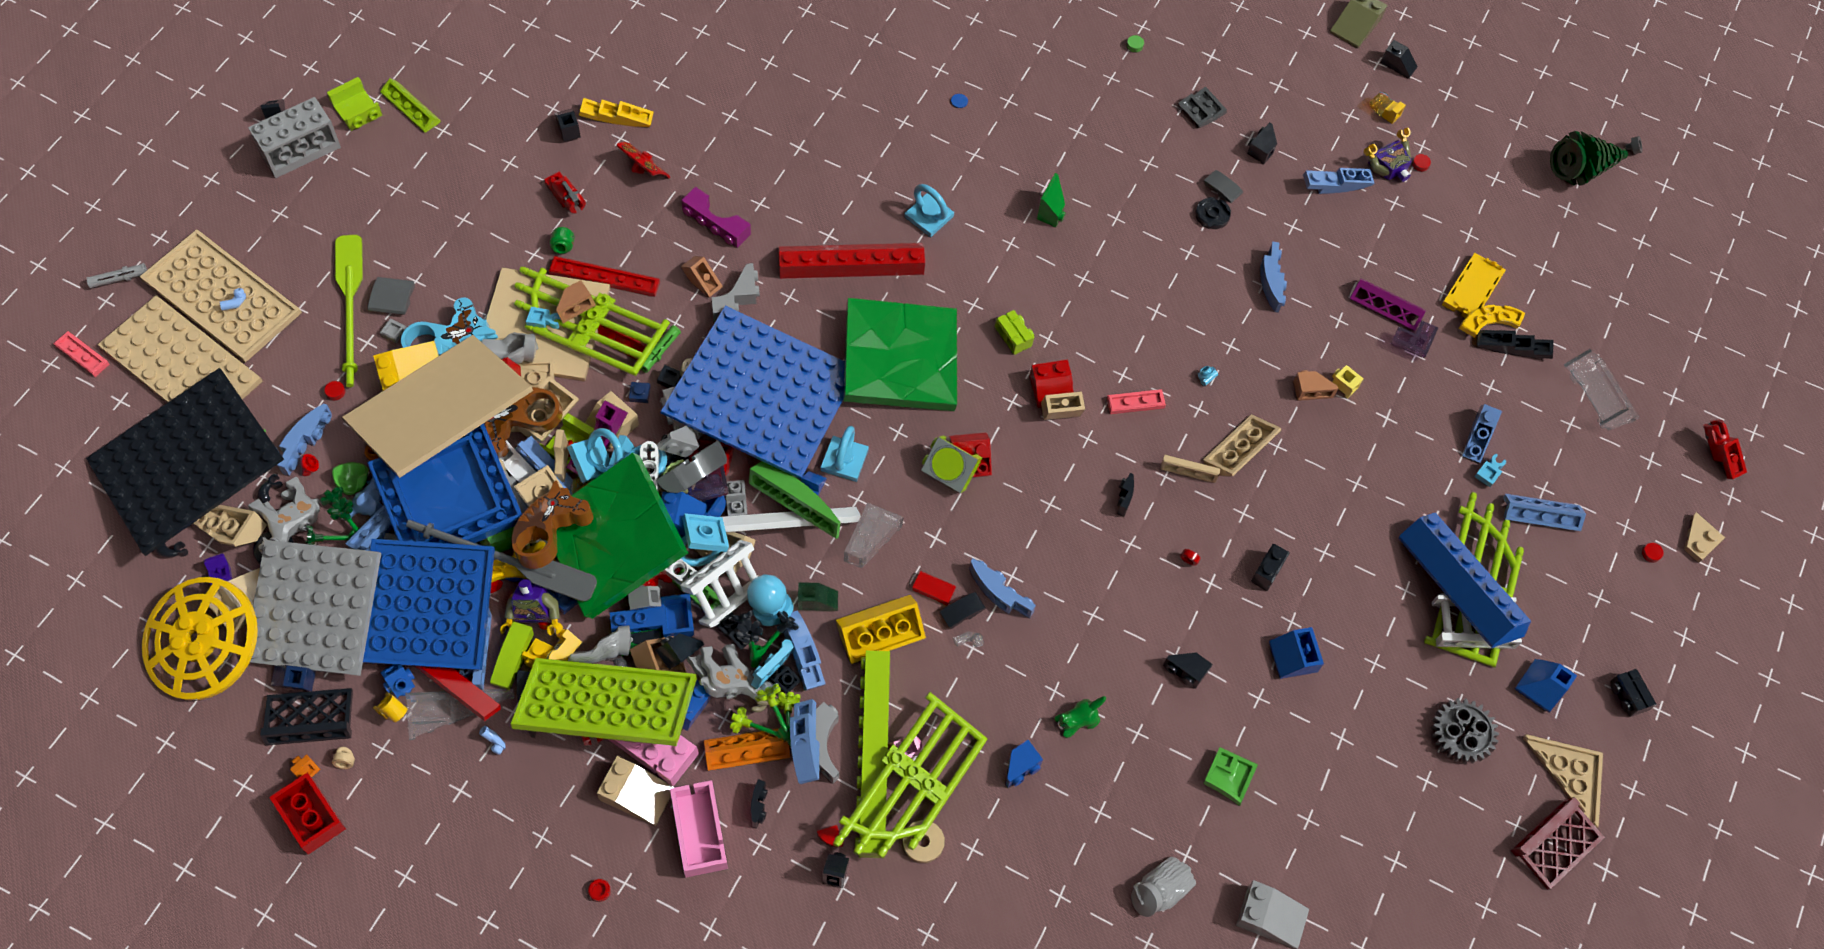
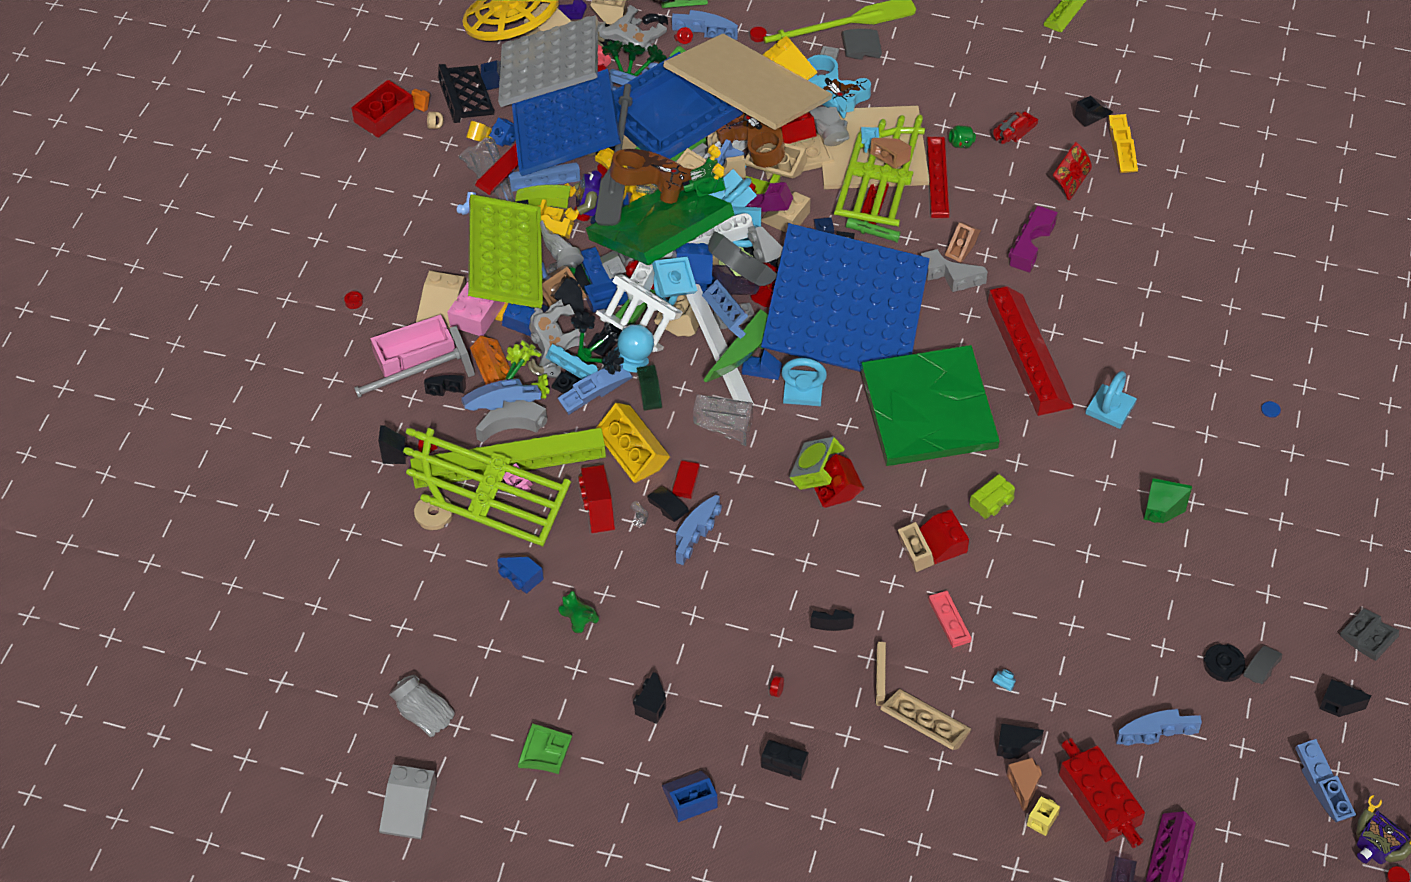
camera: 85 degrees right, 10 degrees down
none -> light grey tile [354,326,475,398]
none -> red wedge [578,465,615,533]
none -> green torso [682,144,726,197]
none -> medium blue fence [702,280,748,339]
none -> black slope [997,724,1044,759]
none -> red brick [1059,738,1145,848]

